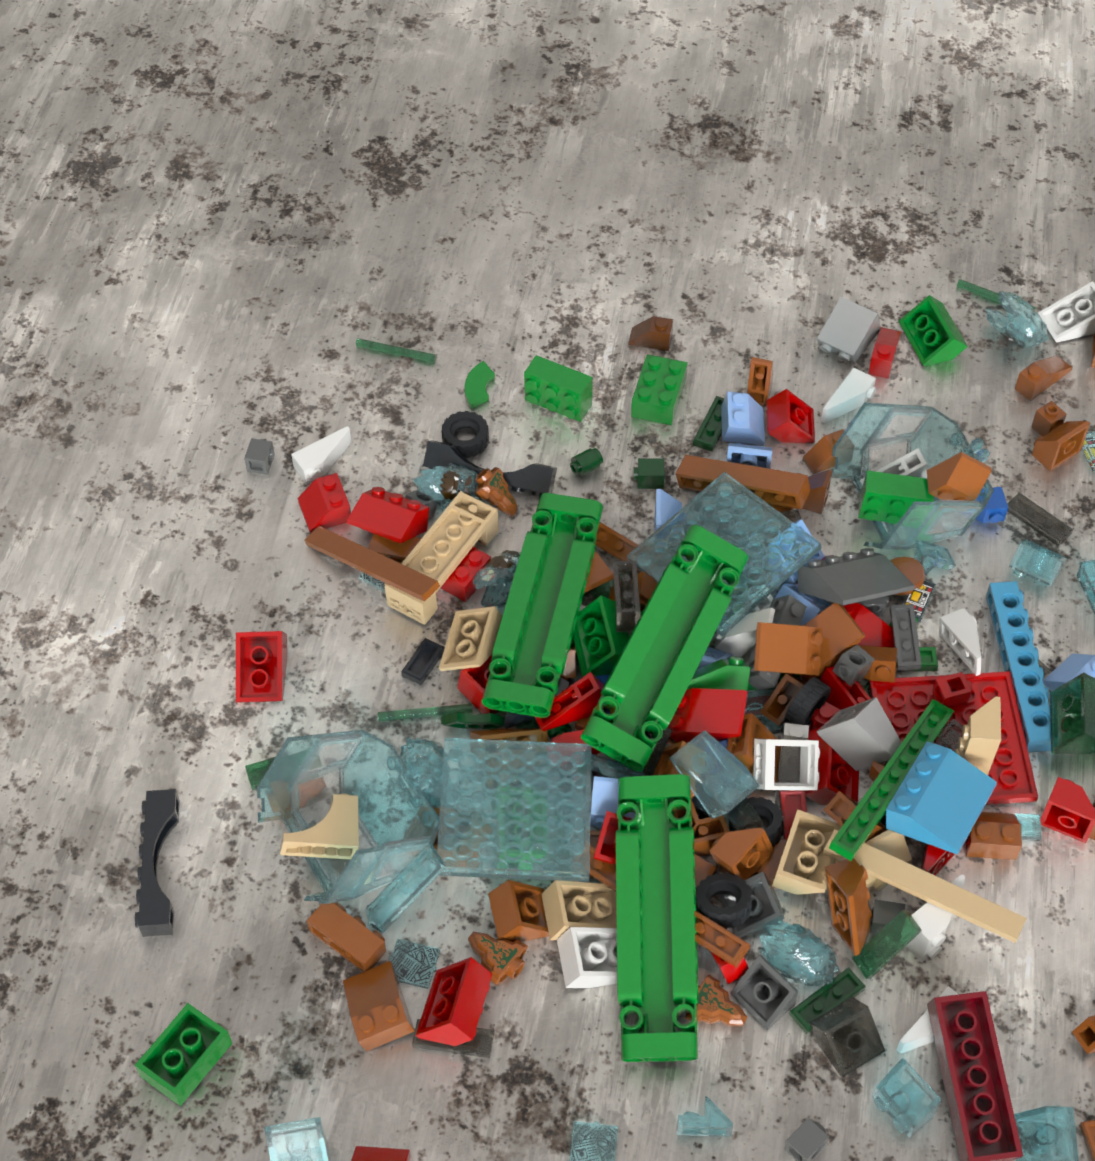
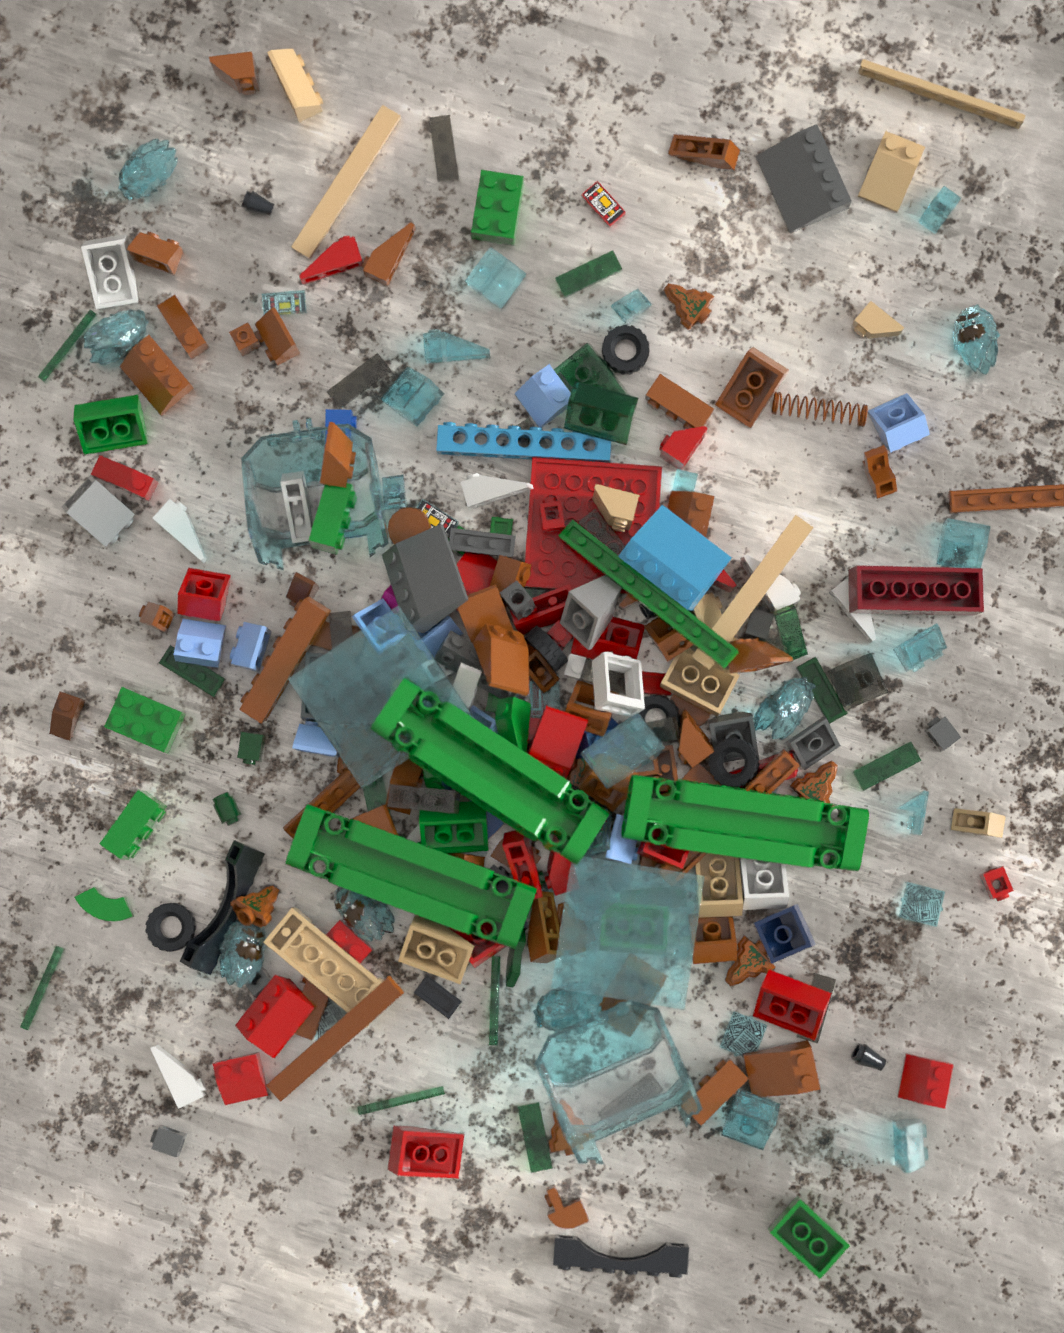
camera: 75 degrees left, 30 degrees up
tan arch [280,794,359,860] -> none
clear light blue slope [366,843,446,932] -> none
dark orange slope [803,429,854,474] -> none
none -> dark orange slope [119,335,194,415]
none -> clear green bar [357,1086,445,1115]
none -> dark orange brick [544,1184,589,1229]
none -> clear light blue slope [721,1089,780,1150]
none -> dark blue slope [754,904,816,964]
none -> black cone [851,1043,886,1071]
none -> clear green tile [853,741,922,791]

